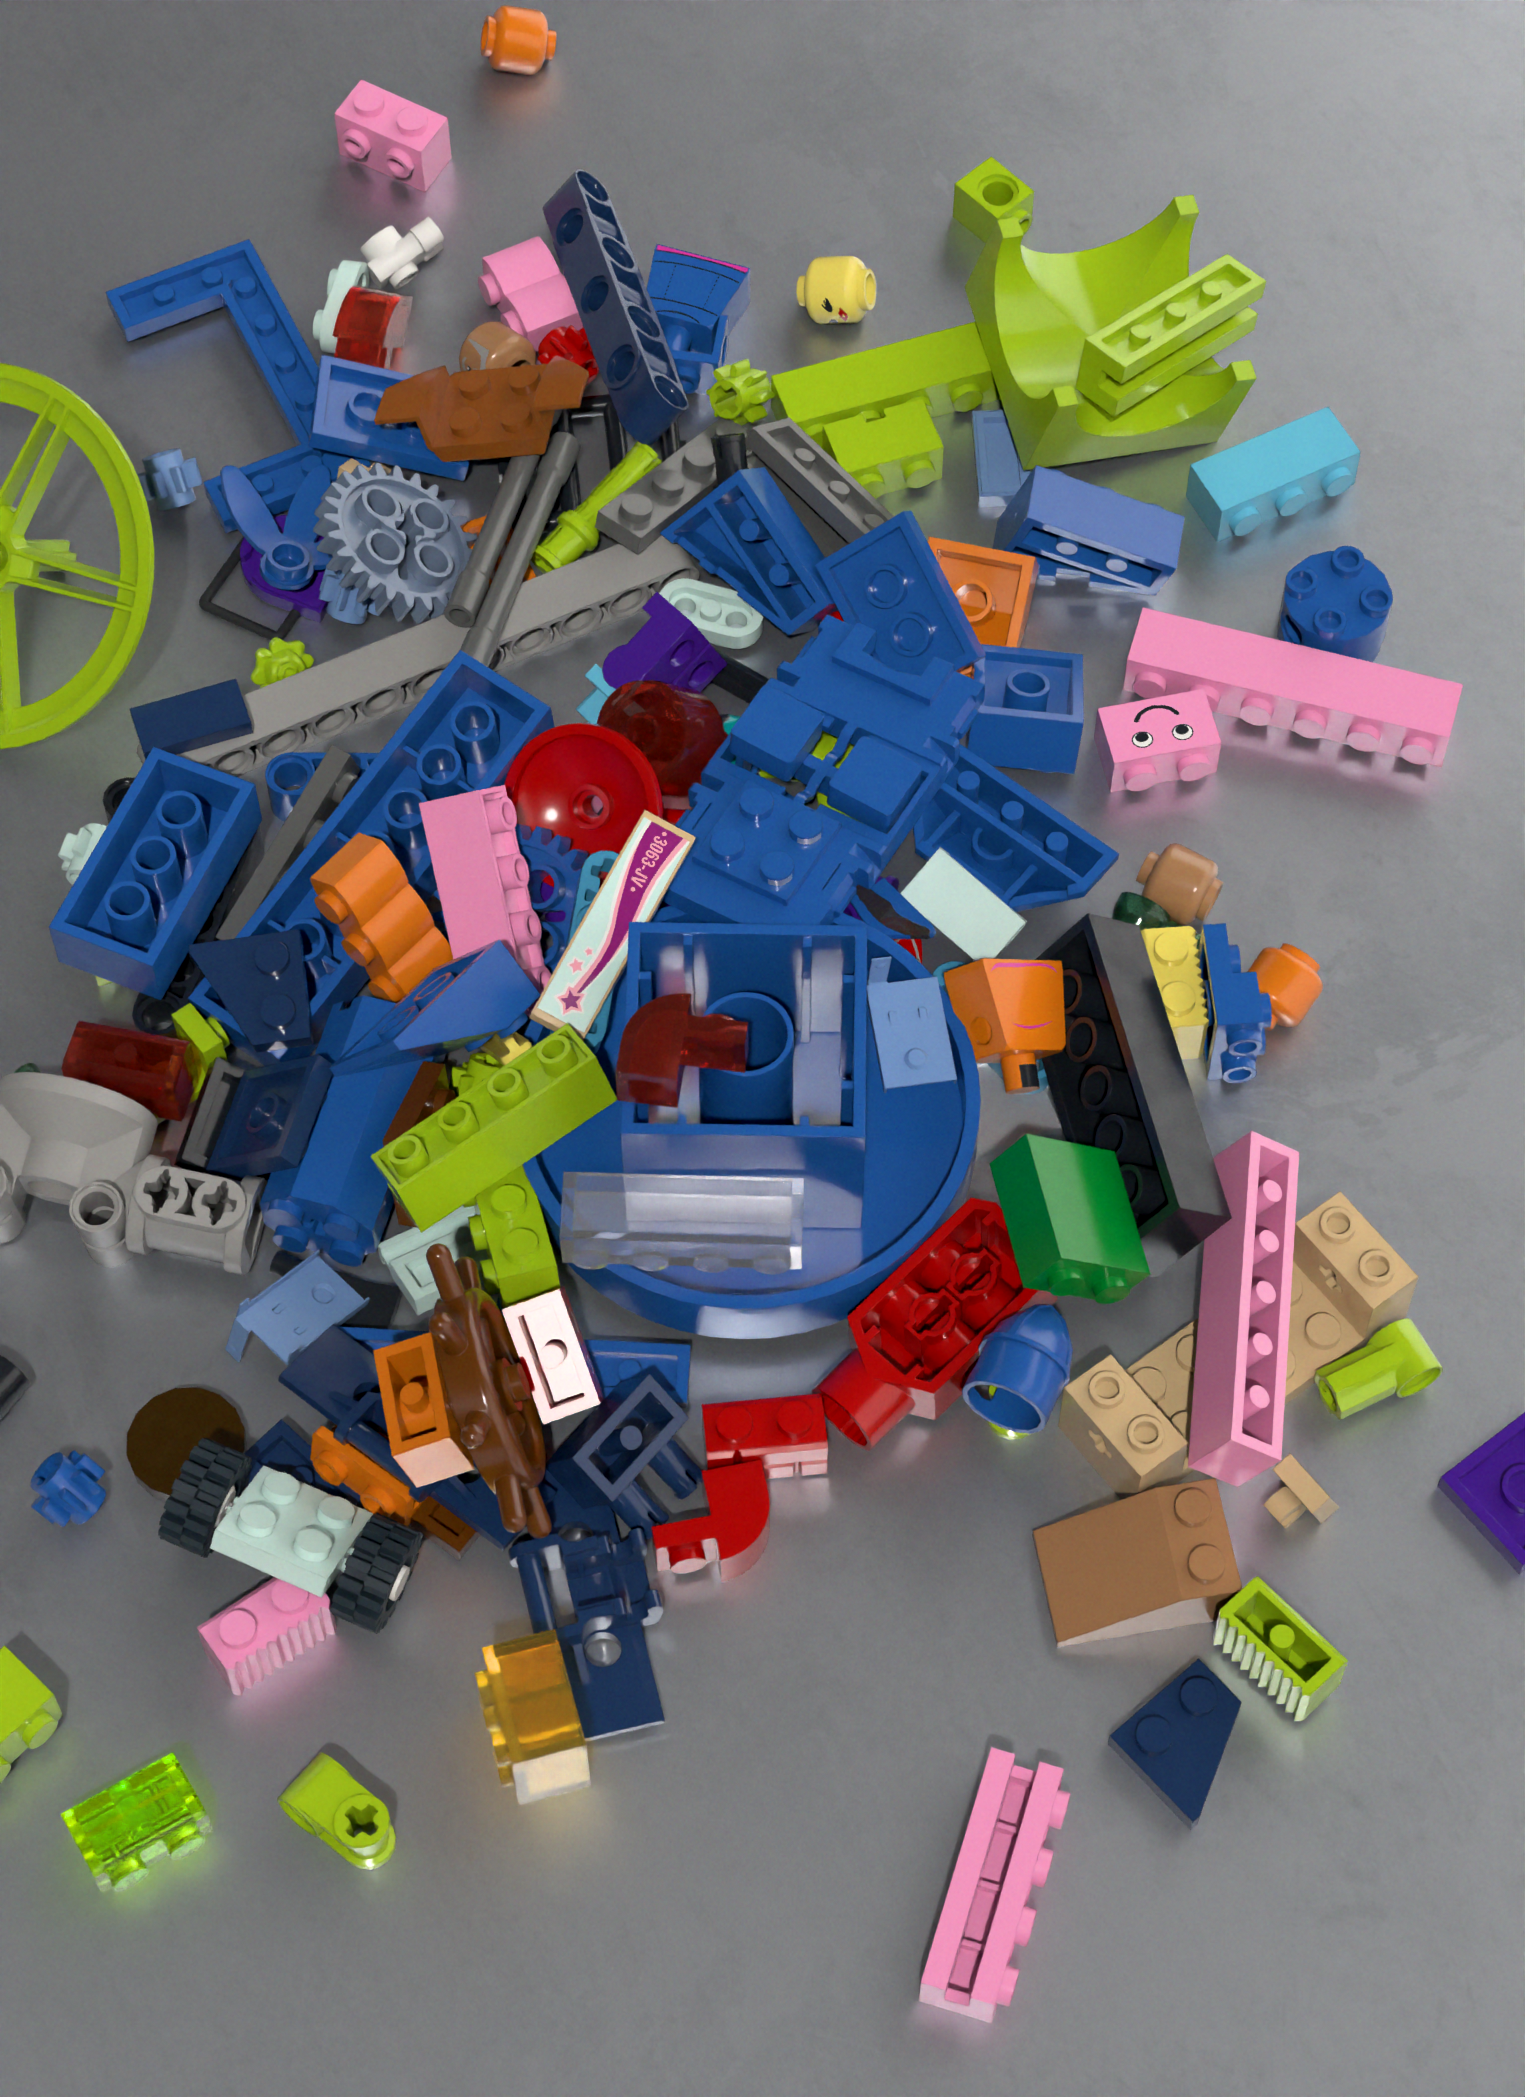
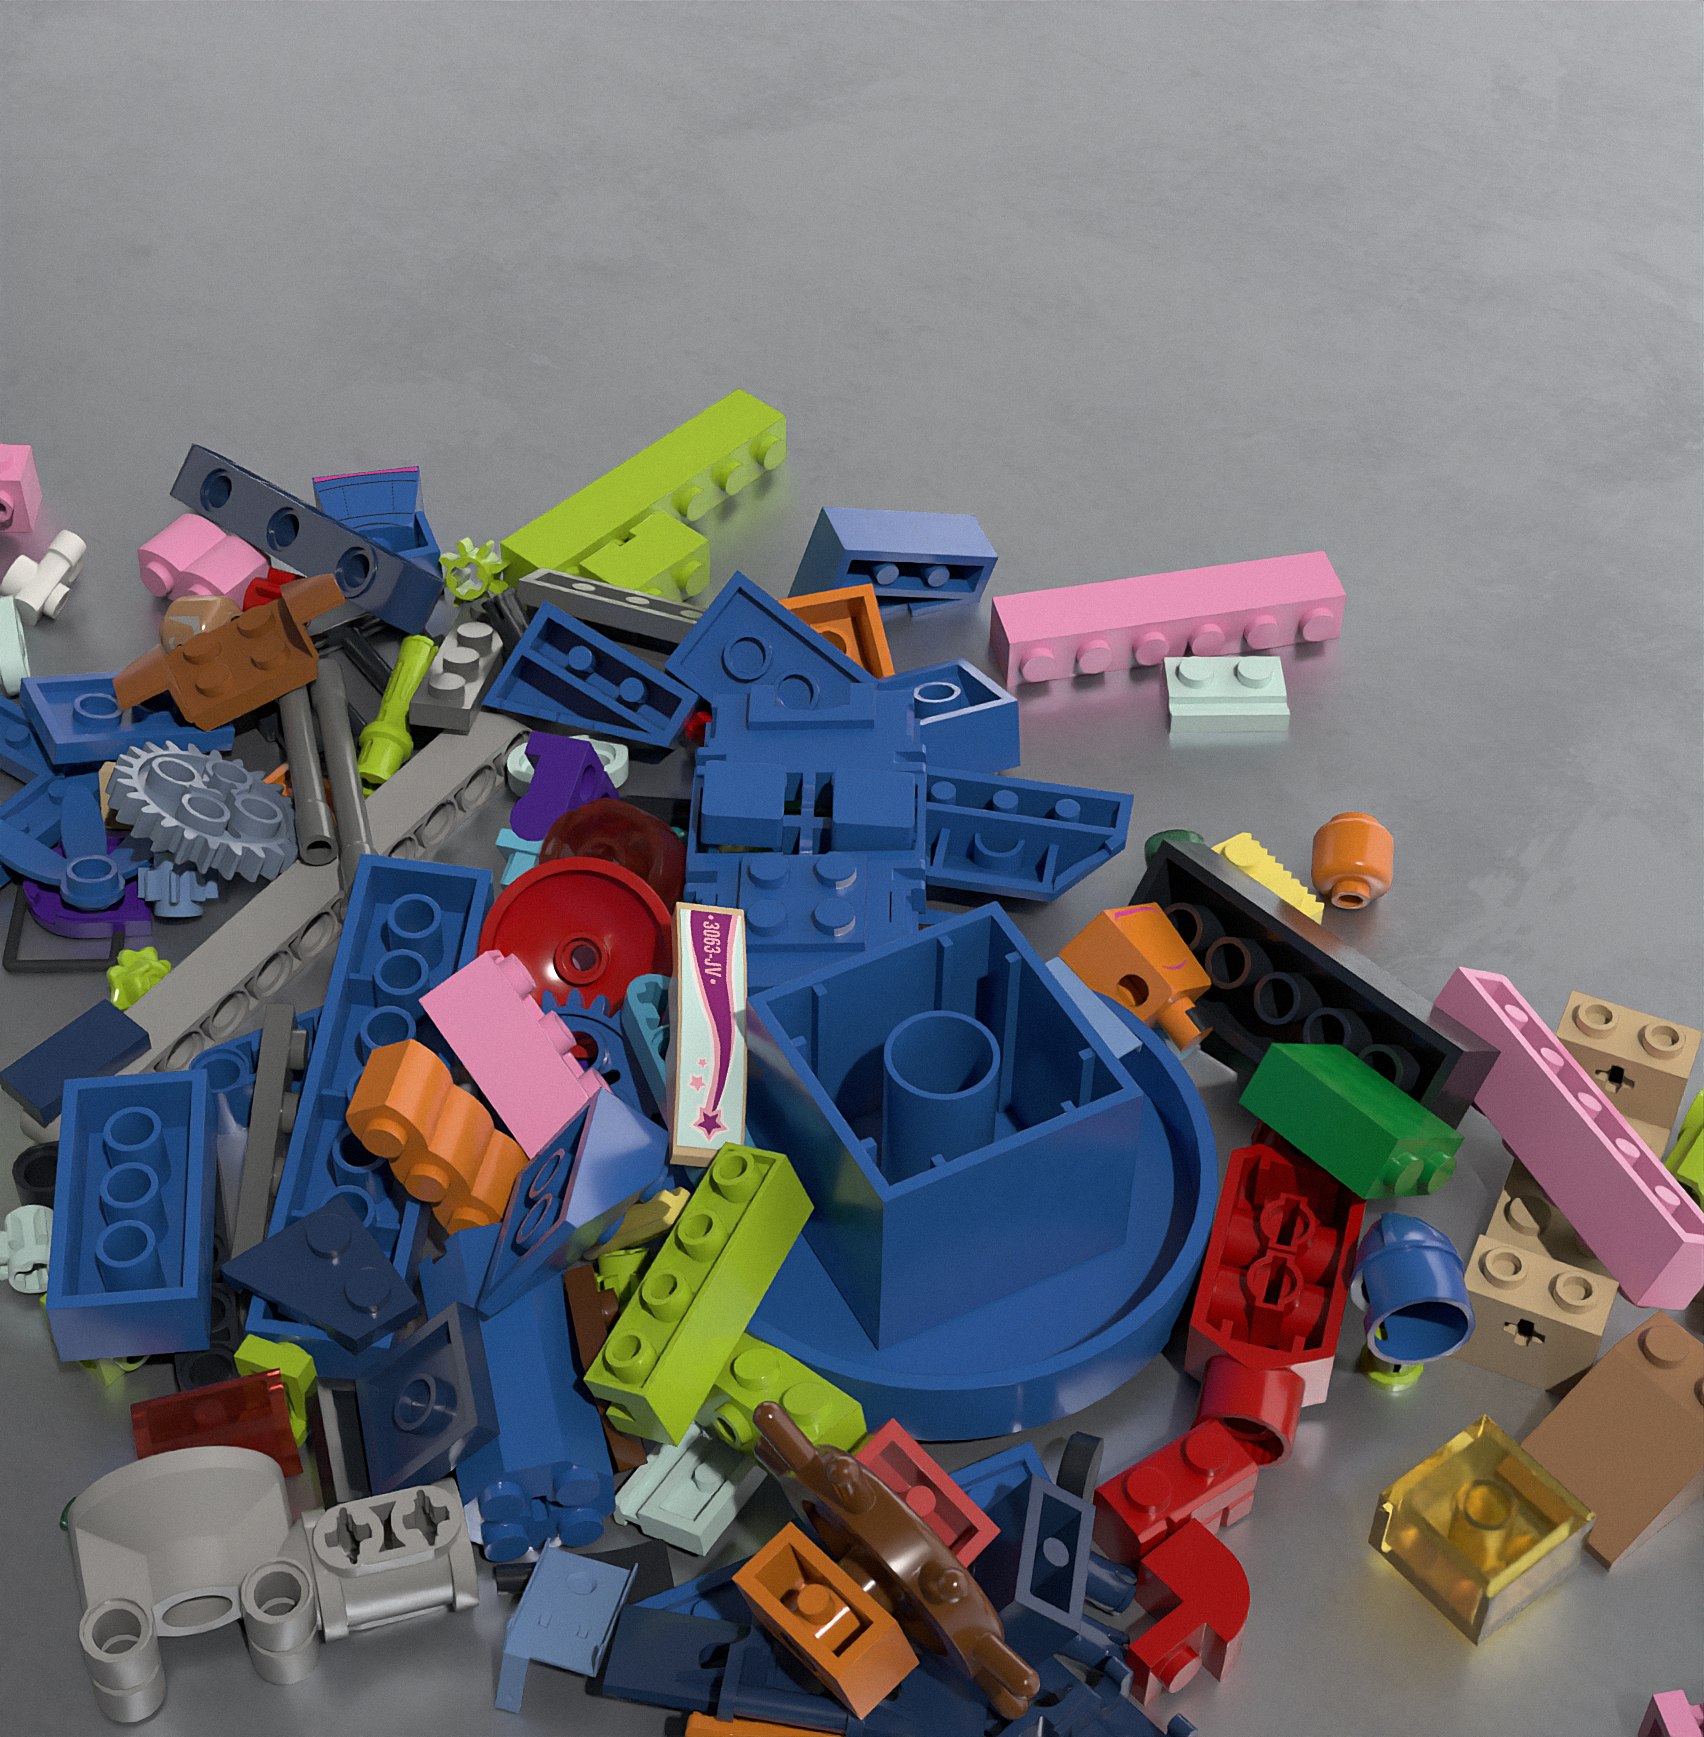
camera: 30 degrees left, 15 degrees down
clear red brick [333,285,413,370] -> none
orange head [480,5,556,76] -> none
clear brick [560,1172,804,1274] -> none
clear red brick [615,993,748,1108] -> none
light yellow head [796,256,876,325] -> none
light aqua hinge [900,847,1027,961] -> none
lime brick [953,156,1034,244] -> none
lime piece [964,195,1257,470] -> none
medium blue tile [971,410,1030,507] -> none
lime brick [1075,254,1266,417] -> none
bright pink brick [1094,689,1221,793] -> none
medium nougat head [1136,843,1224,926] -> none
medium azure brick [1186,406,1361,542] -> none
blue plate [1198,923,1272,1083] -> none
blue brick [1277,546,1393,662] -> none
none -> black tile [1056,1431,1104,1502]
none -> light aqua plate [1162,656,1290,733]
none -> clear yellow brick [1368,1414,1597,1647]

